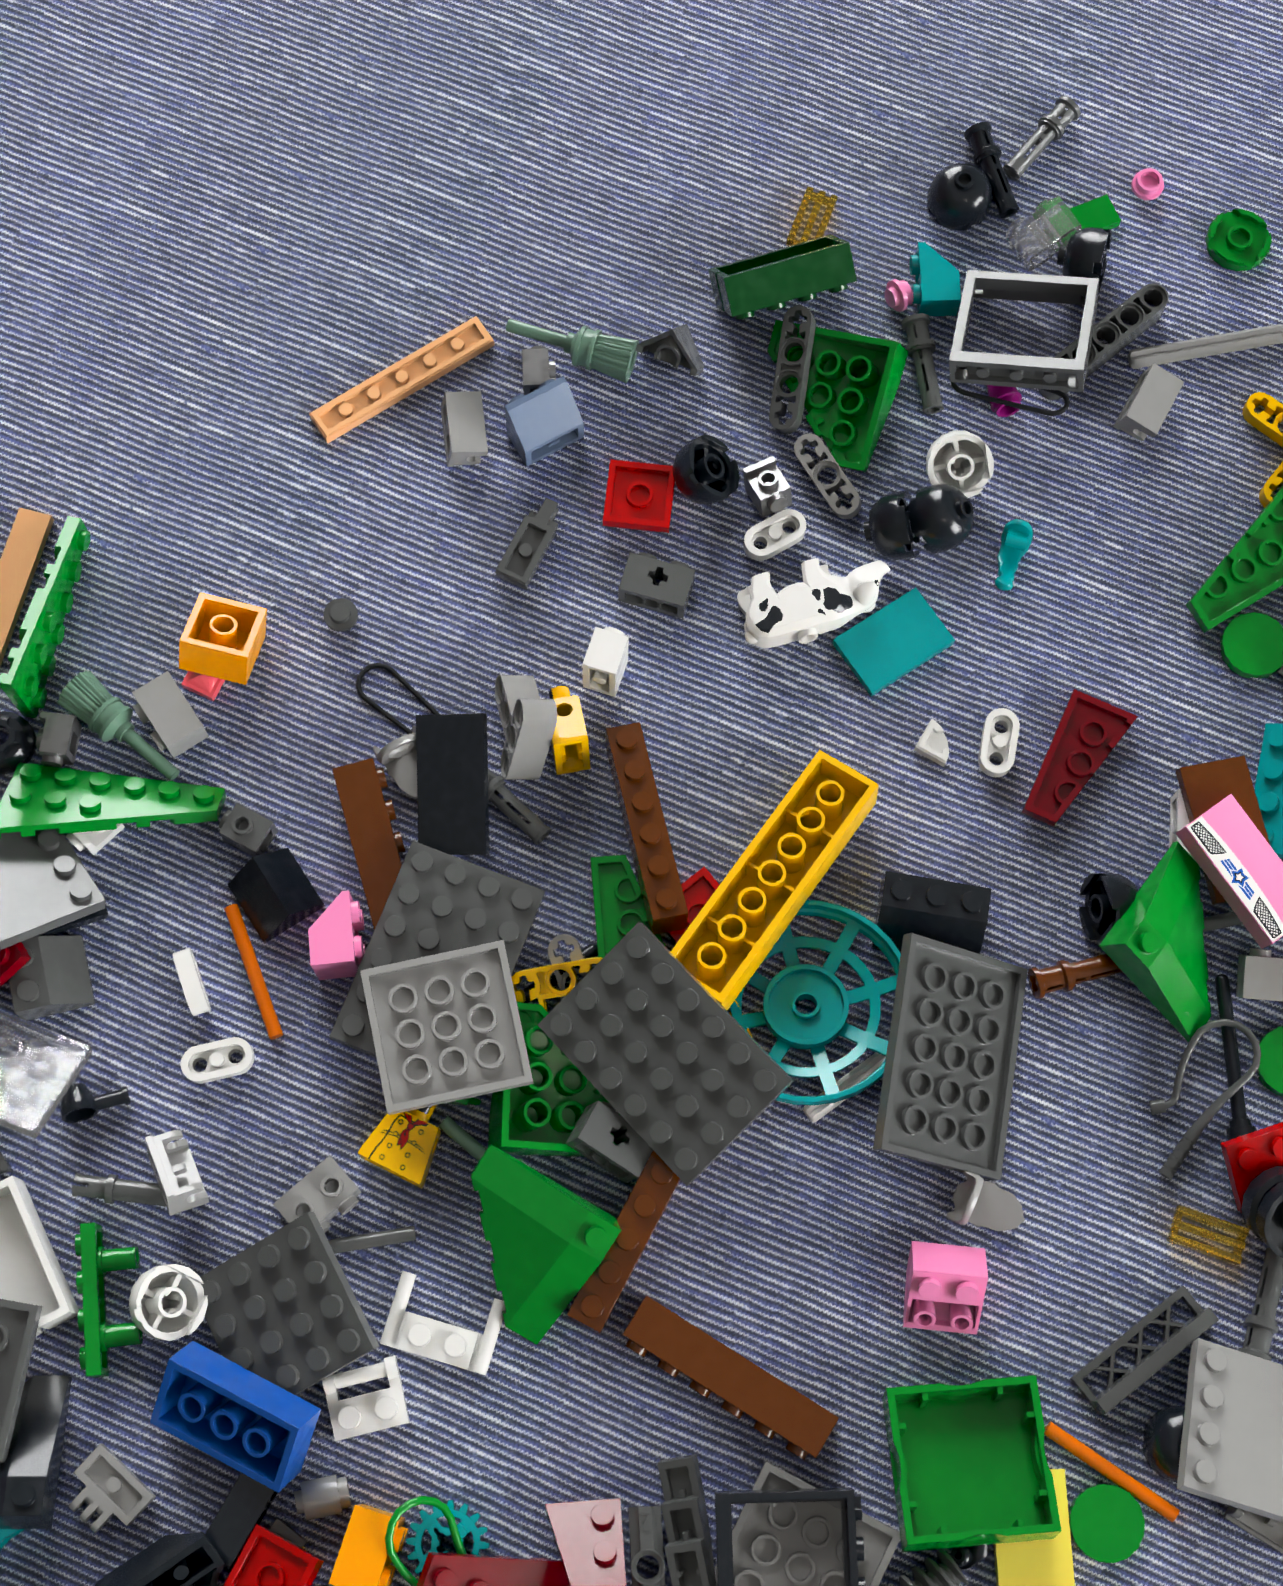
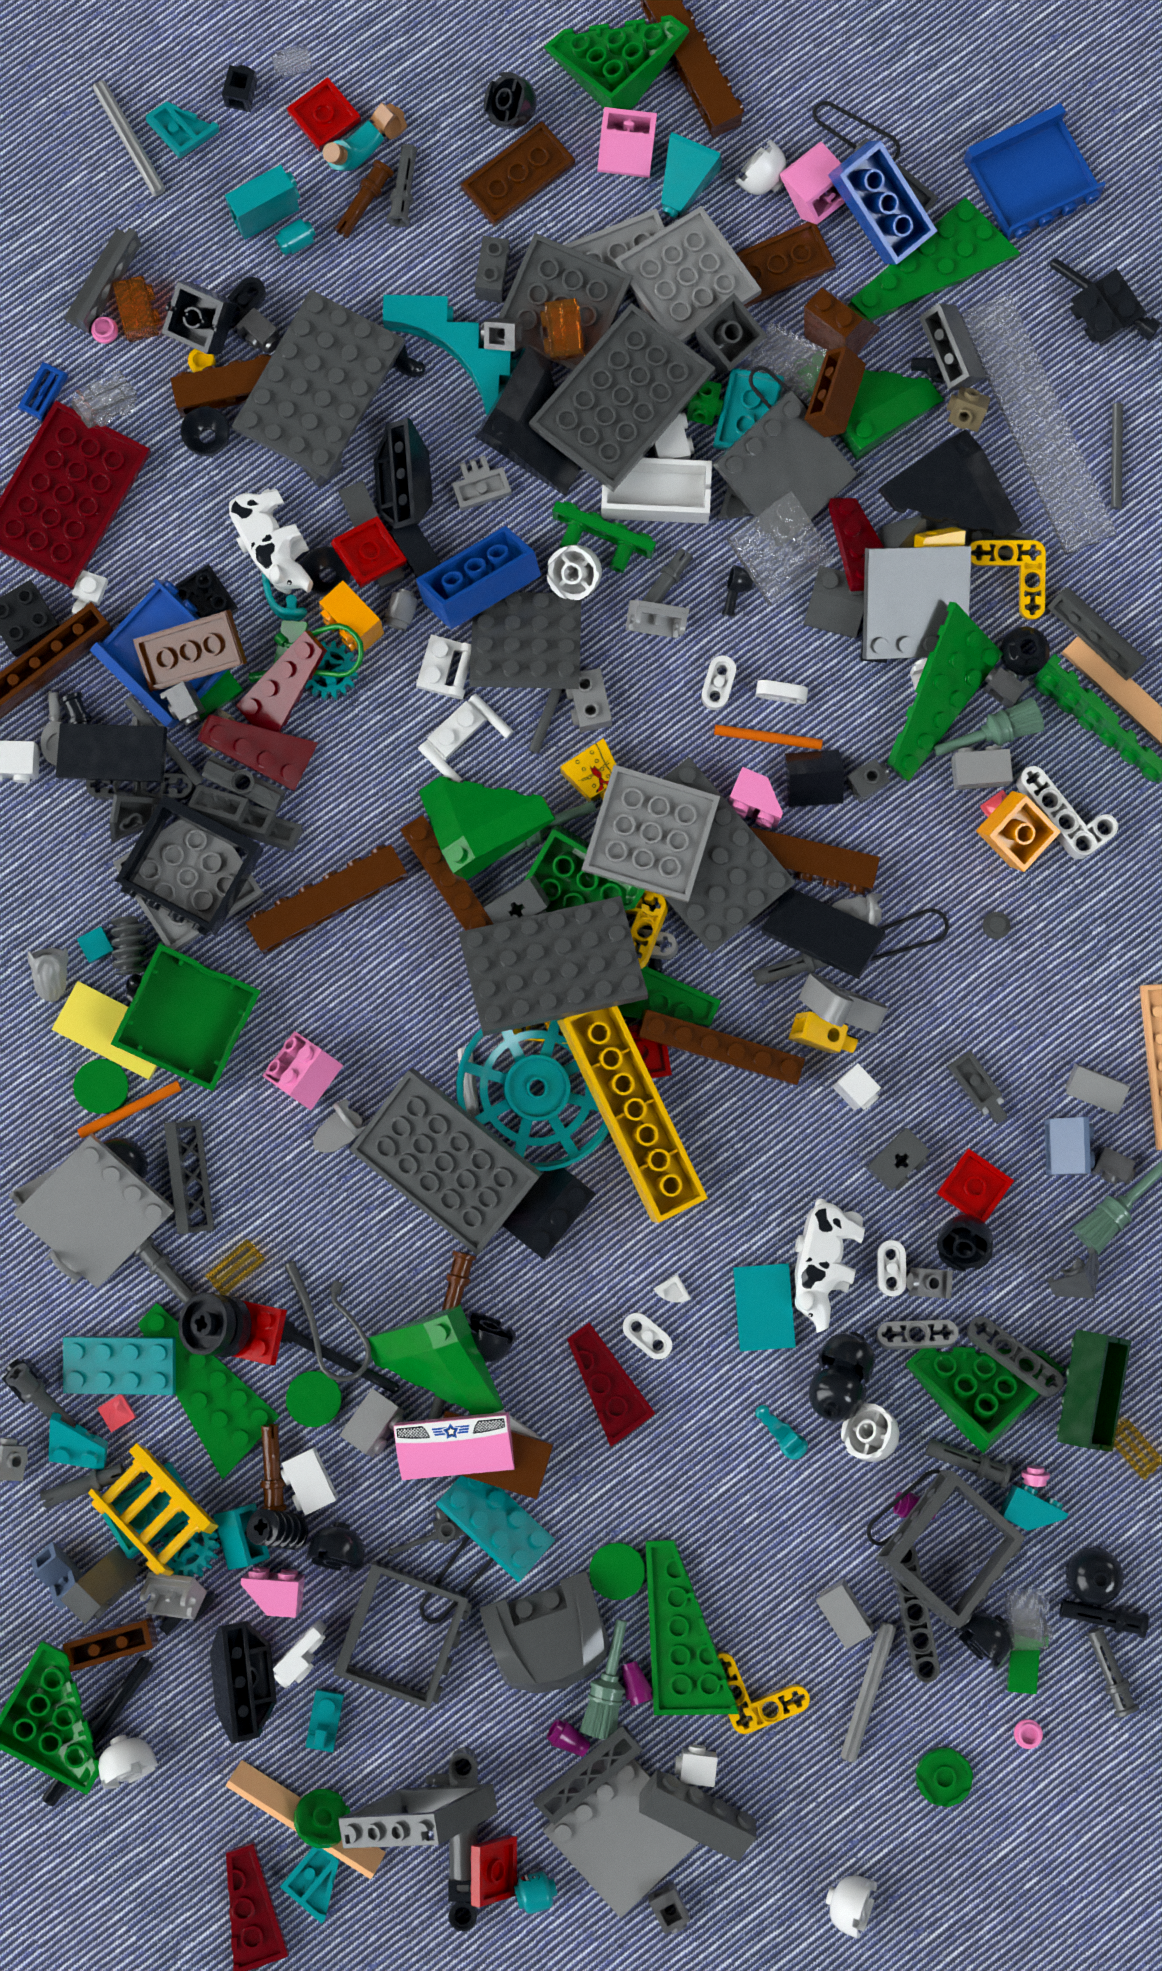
camera: 120 degrees right, 10 degrees up
none -> white beam [1016,766,1118,859]

